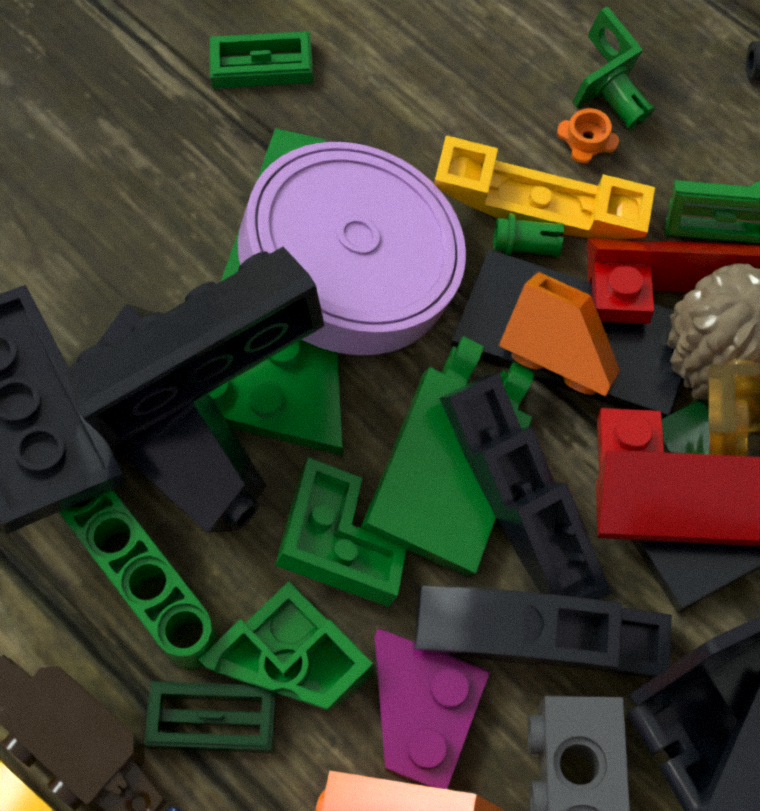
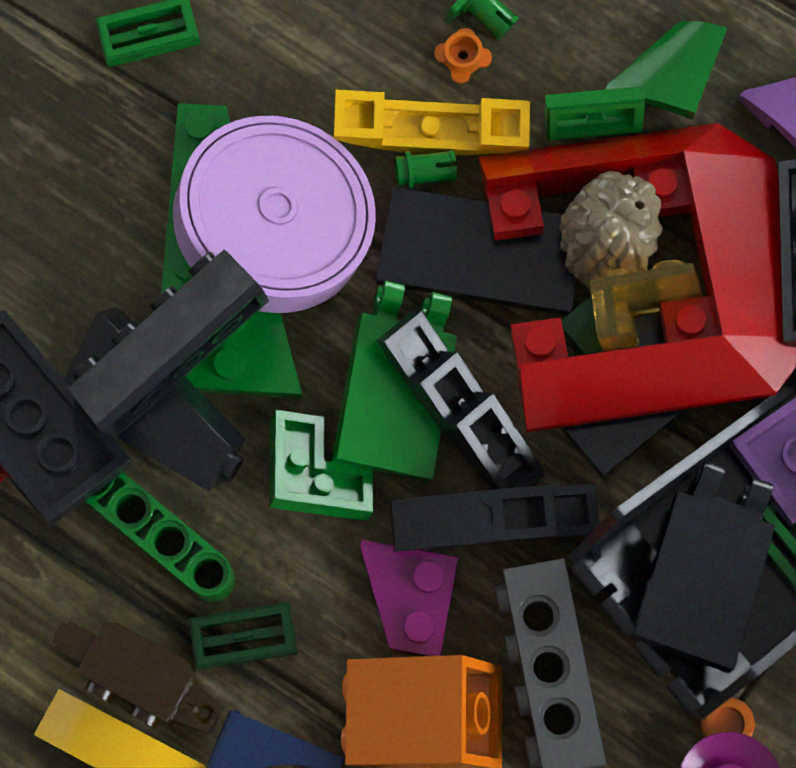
camera: 10 degrees left, 10 degrees up
green slope [198,581,375,711] -> none
orange slope [499,272,620,396] -> none

